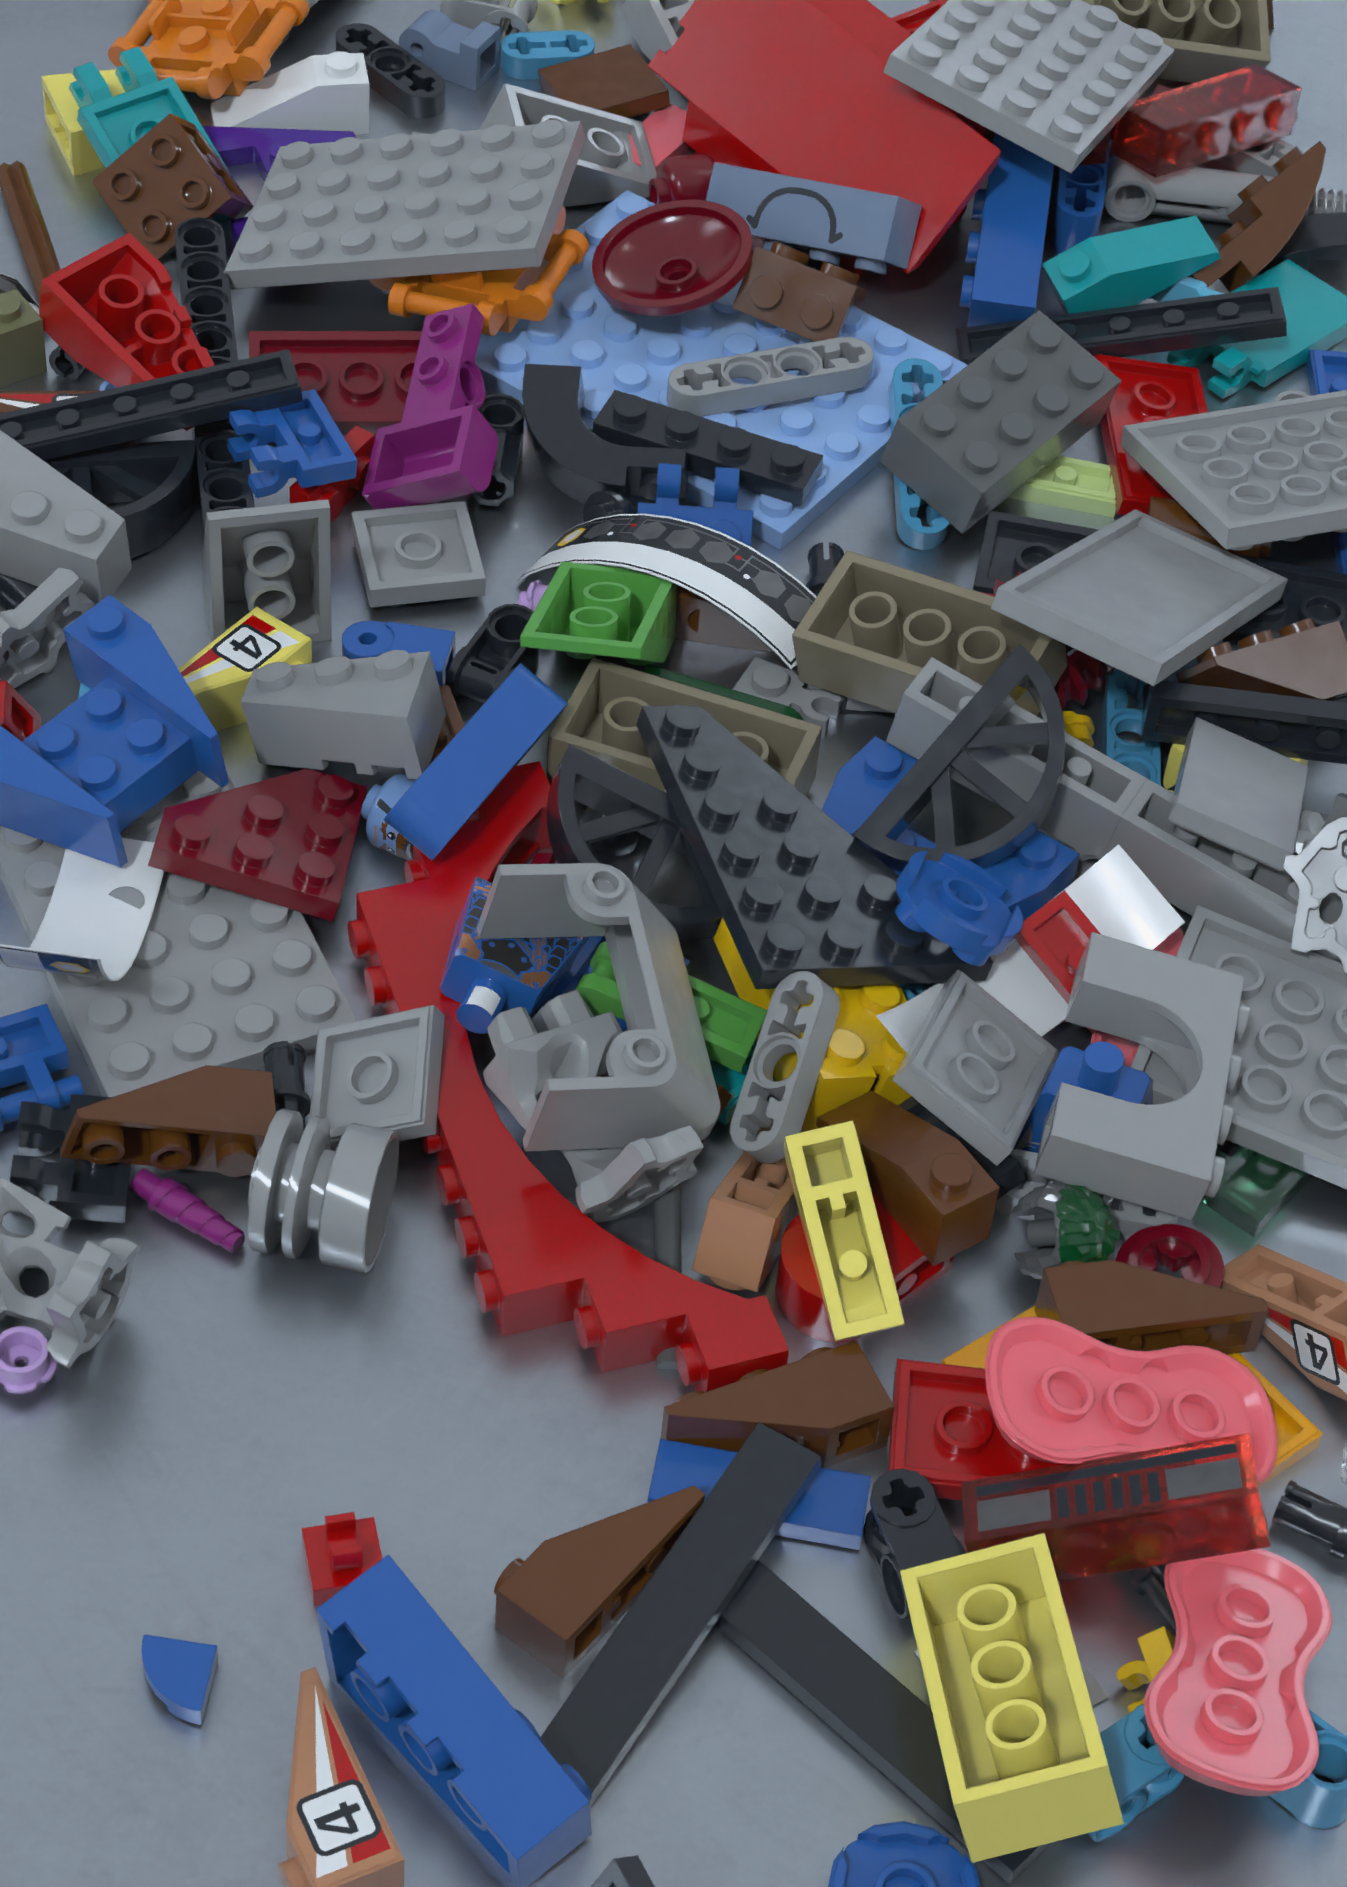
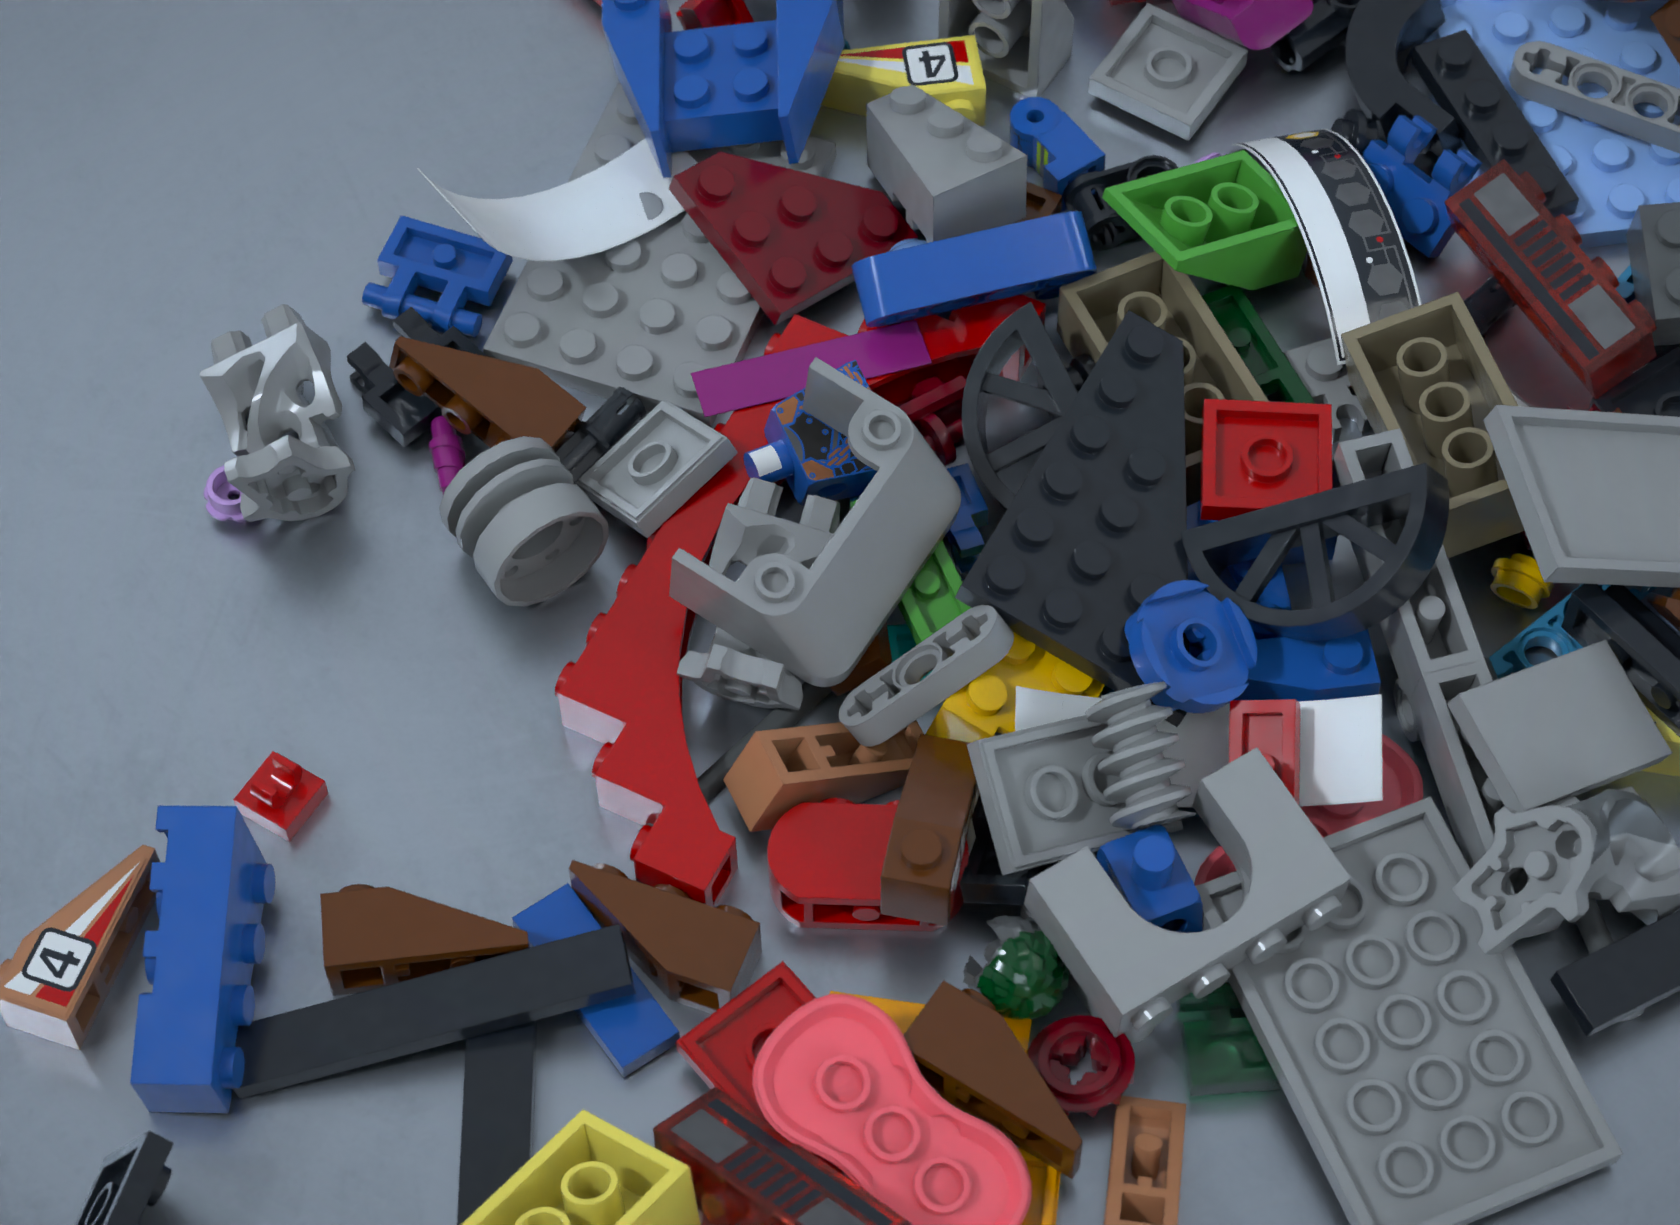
camera: 50 degrees right, 10 degrees up
blue tile [142,1634,218,1725] -> none
light yellow slope [783,1120,905,1342] -> none
black piece [863,1469,966,1619] -> none
none -> magenta sticker [691,320,932,417]
none -> light grey piece [1085,681,1197,830]
none -> red plate [1201,399,1332,520]
none -> clear red brick [1444,159,1657,399]

